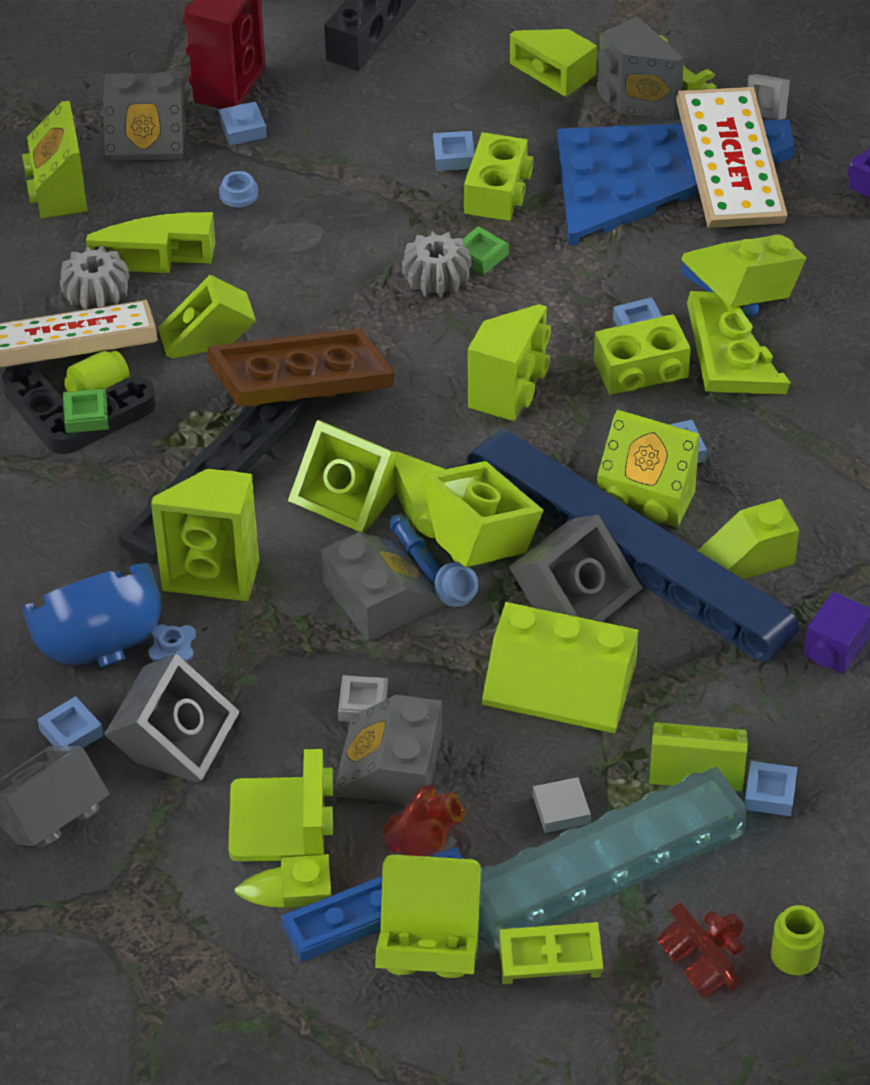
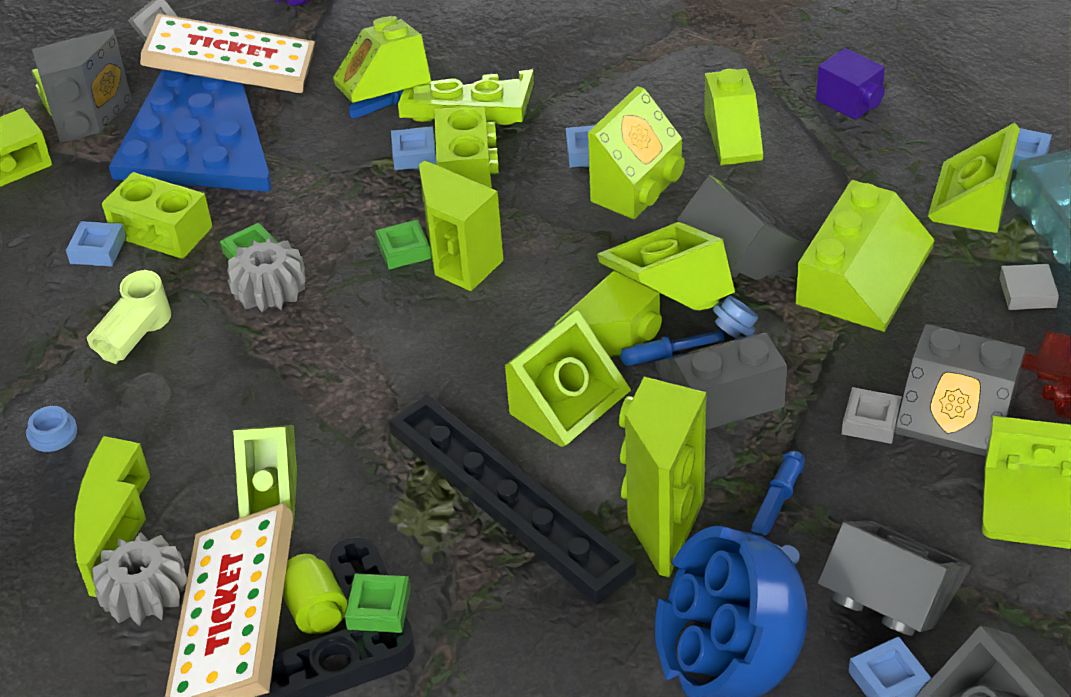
camera: 75 degrees left, 5 degrees down
reddish brown plate [206,328,395,407] -> none
dark blue beam [467,429,799,662] -> none
none -> yellowish green piece [87,270,171,364]
none -> blue piece [751,450,805,536]

